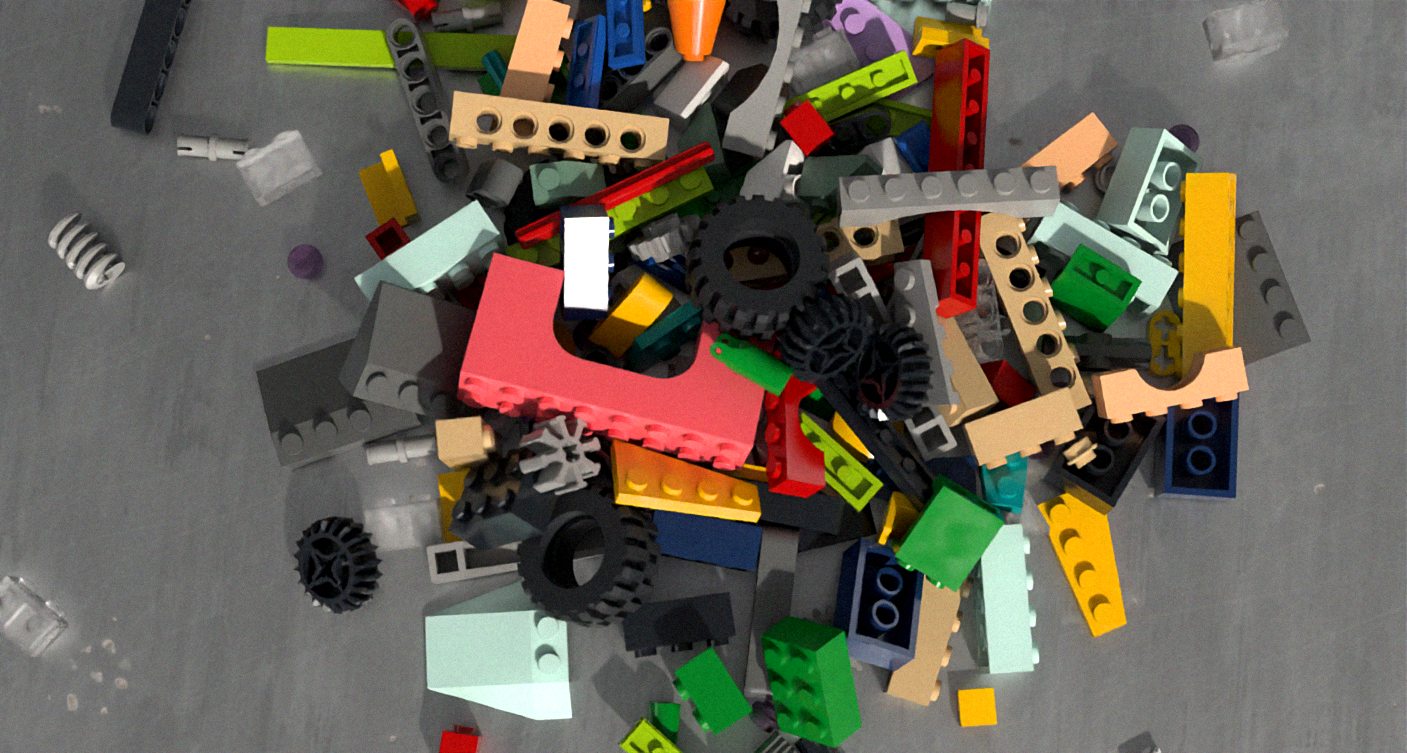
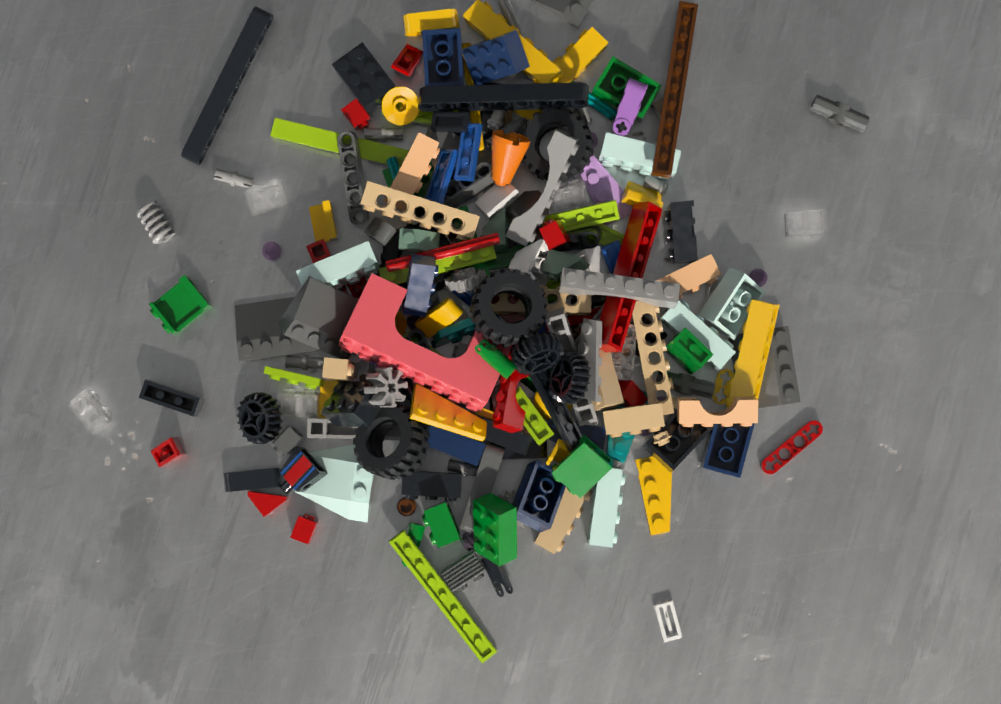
camera: 15 degrees right, 5 degrees up
yellow tile [956,688,997,727] -> none
none -> black brick [139,380,204,417]
none -> green panel [149,275,212,335]
none -> red slope [151,437,186,468]
none -> black beam [223,467,280,492]
none -> red slope [247,491,289,517]
none -> lime plate [264,366,324,389]
none -> dark grey brick [272,425,305,456]
none -> torso [280,447,328,494]
none -> reddish brown plate [397,497,416,516]
none -> light grey pin [447,459,479,477]
none -> black wedge [664,200,698,264]
none -> red beam [760,420,823,474]

